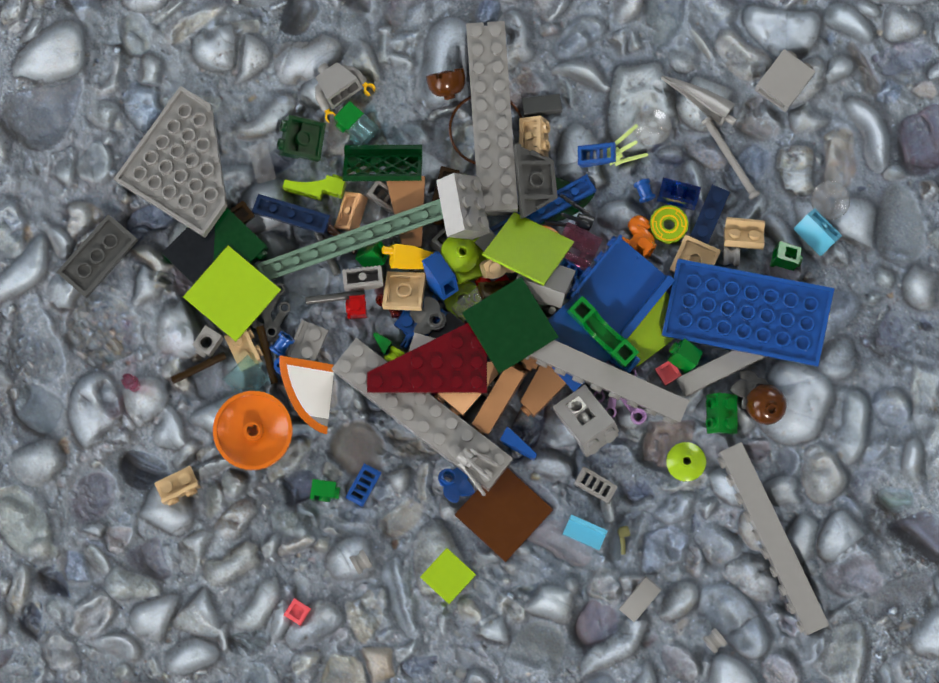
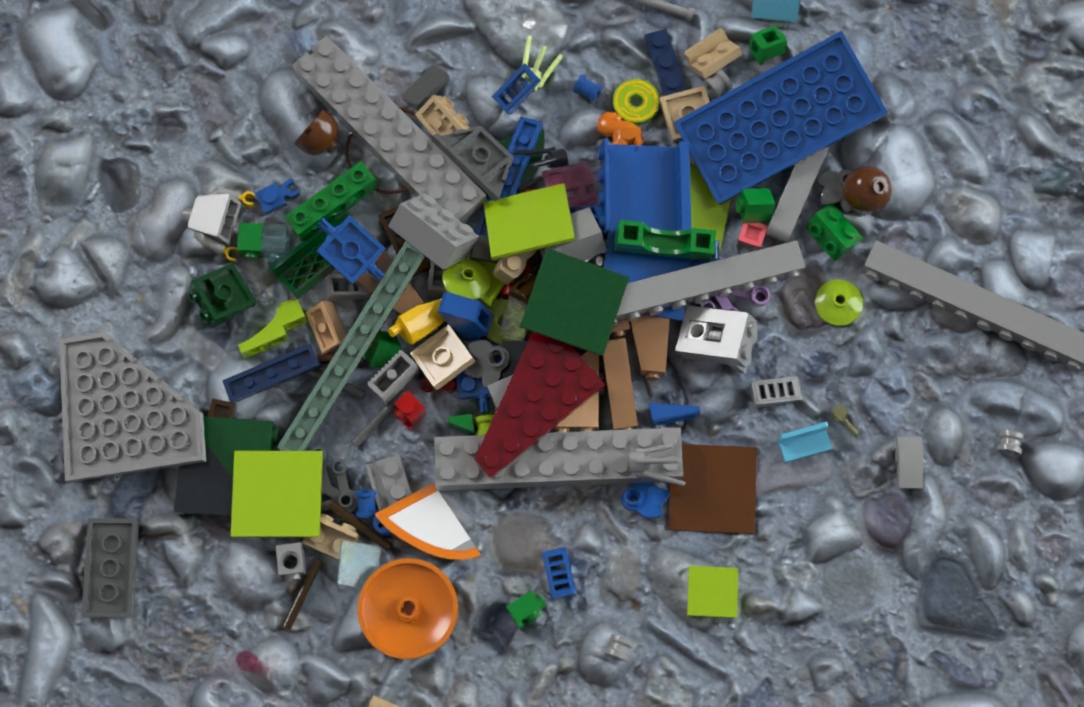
camera: 40 degrees left, 5 degrees down
clear blue brick [657,177,701,211] -> none
none -> blue plate [255,179,300,215]
none -> green brick [285,161,378,242]
none -> blue plate [316,215,386,284]

